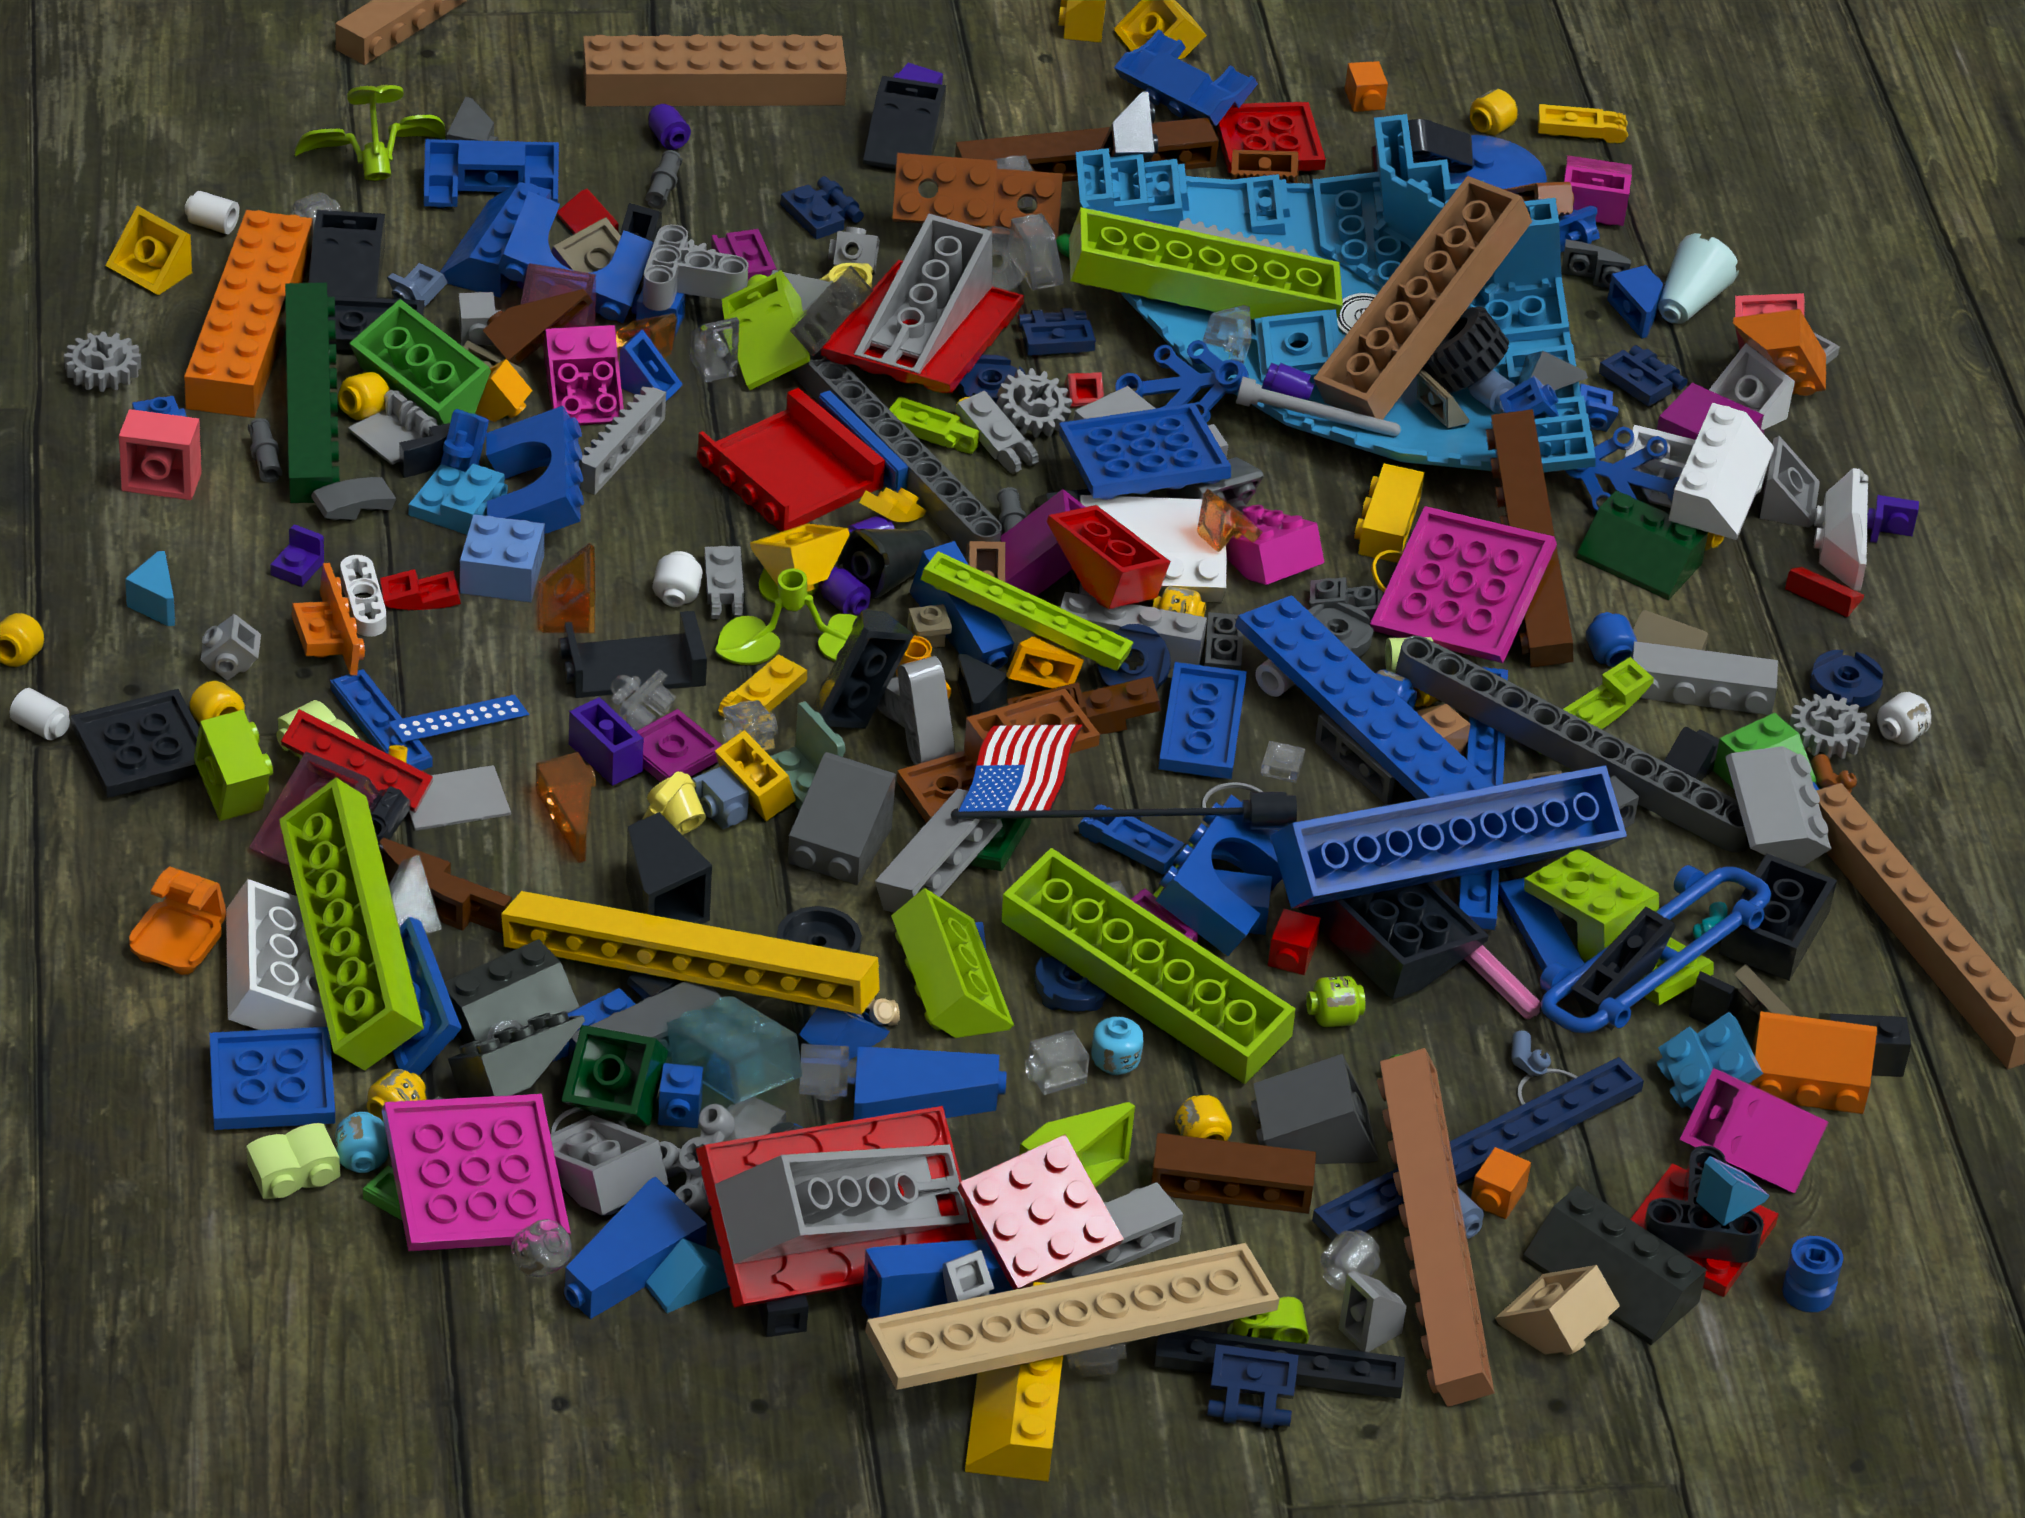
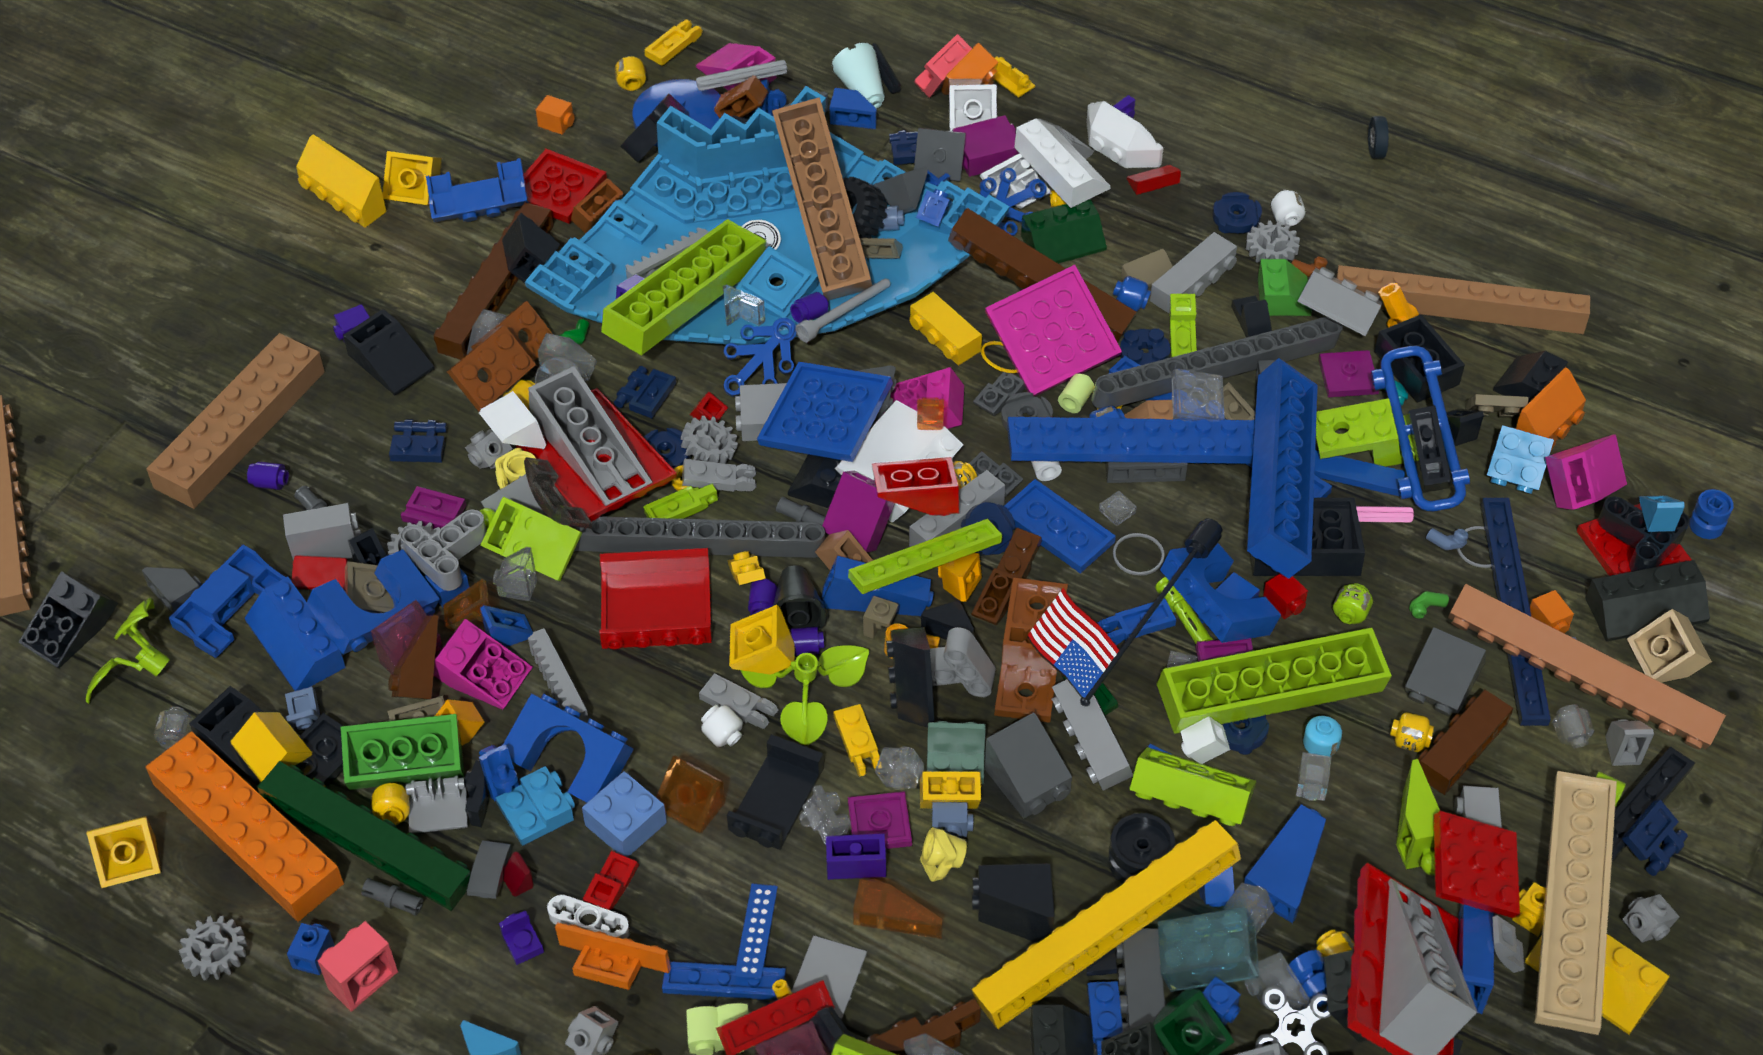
camera: 50 degrees left, 10 degrees up
white brick [185,191,239,234] -> none
light grey brick [459,292,501,346] -> none
blue tile [819,390,908,493] -> none
none -> black slope [19,571,118,668]
none -> yellow slope [231,712,312,782]
none -> light grey brick [283,503,361,560]
none -> white slope [479,391,546,449]
none -> dark red slope [503,851,534,897]
none -> light grey axle [696,60,787,91]
none -> black axle [872,43,901,94]
none -> dark grey plate [914,127,966,181]
none -> yellow hinge [994,57,1035,98]
none -> dark blue plate [1120,328,1171,365]
none -> clear plate [1171,369,1225,422]
none -> white brick [1180,717,1230,764]
none -> magenta plate [1319,350,1379,397]
none -> light orange piece [1378,283,1419,327]
none -> light grey brick [1622,894,1679,942]

